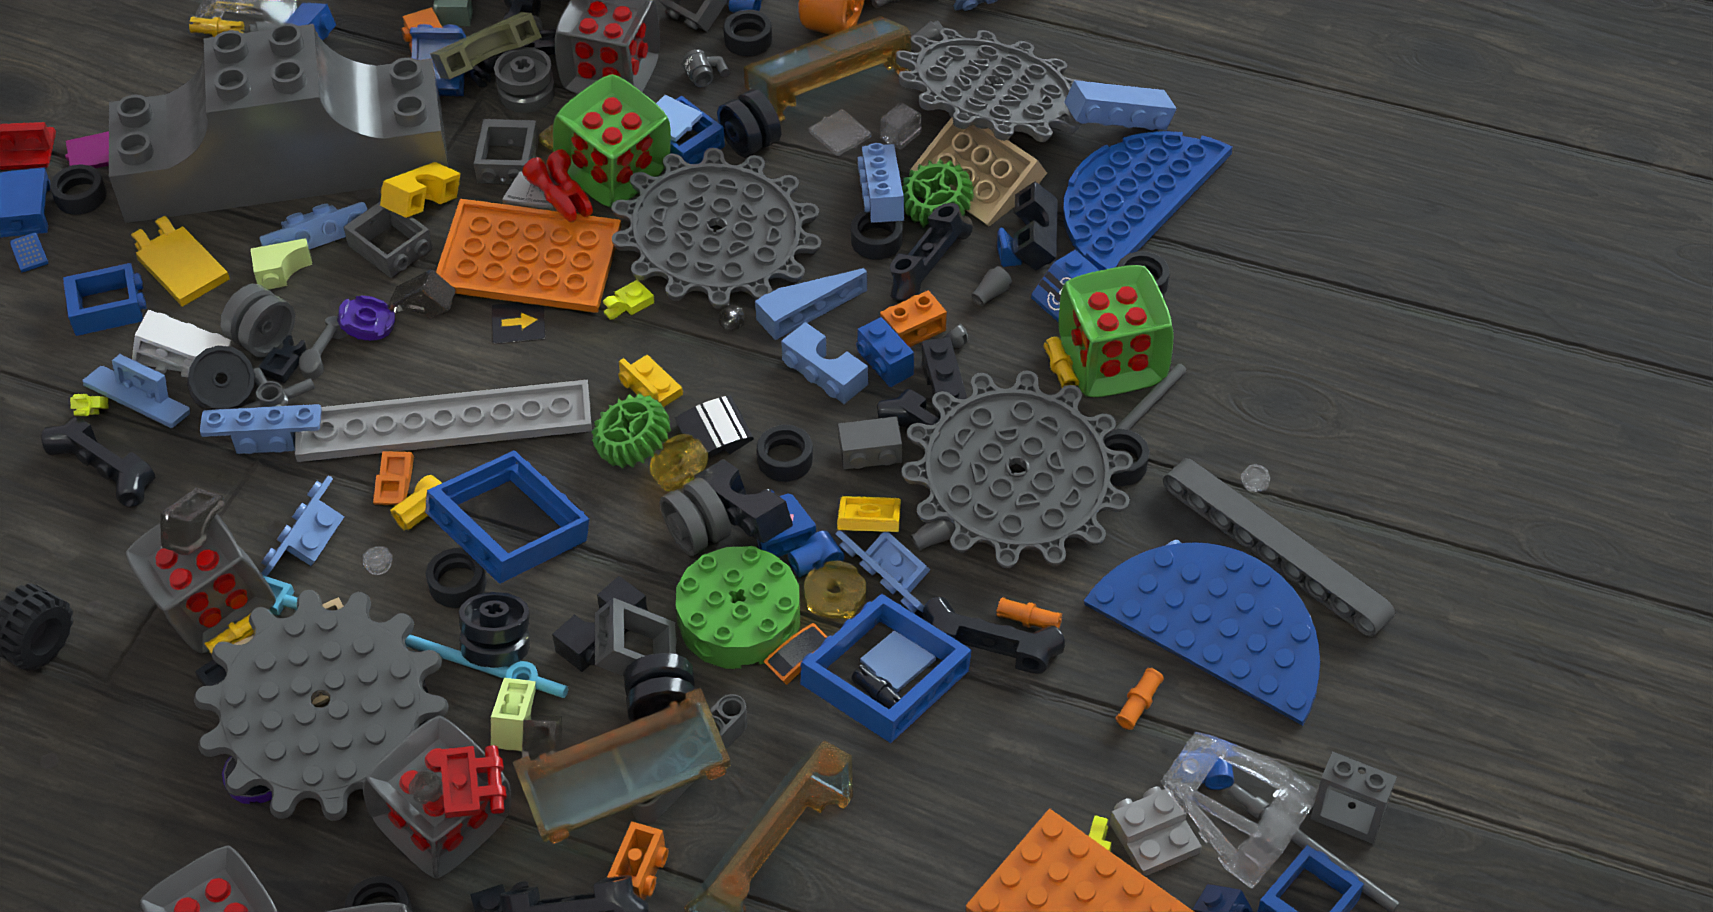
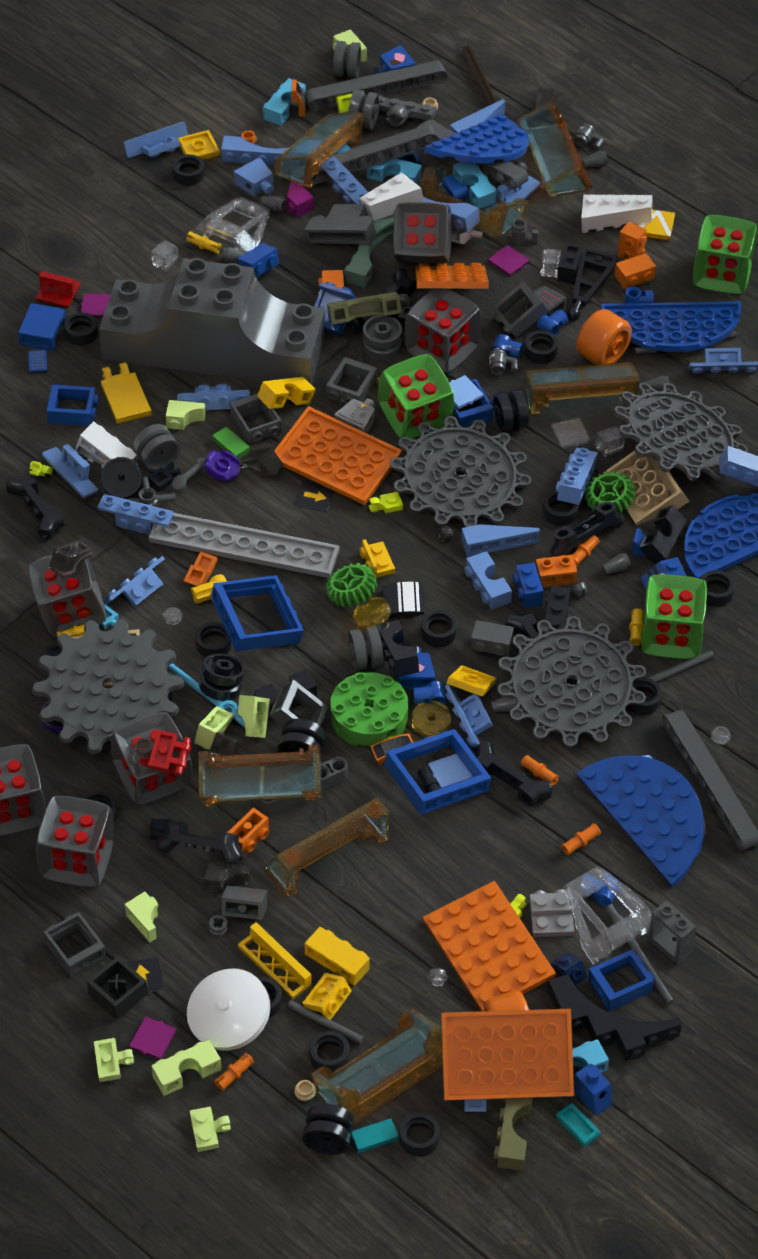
camera: 20 degrees right, 0 degrees up
red piece [522,149,593,222] -> none
none -> clear brick [151,240,178,271]
none -> bright green tile [212,427,250,459]
none -> yellowish green arch [237,695,270,738]
none -> blue piece [491,334,523,359]
none -> orange pin [573,535,599,567]

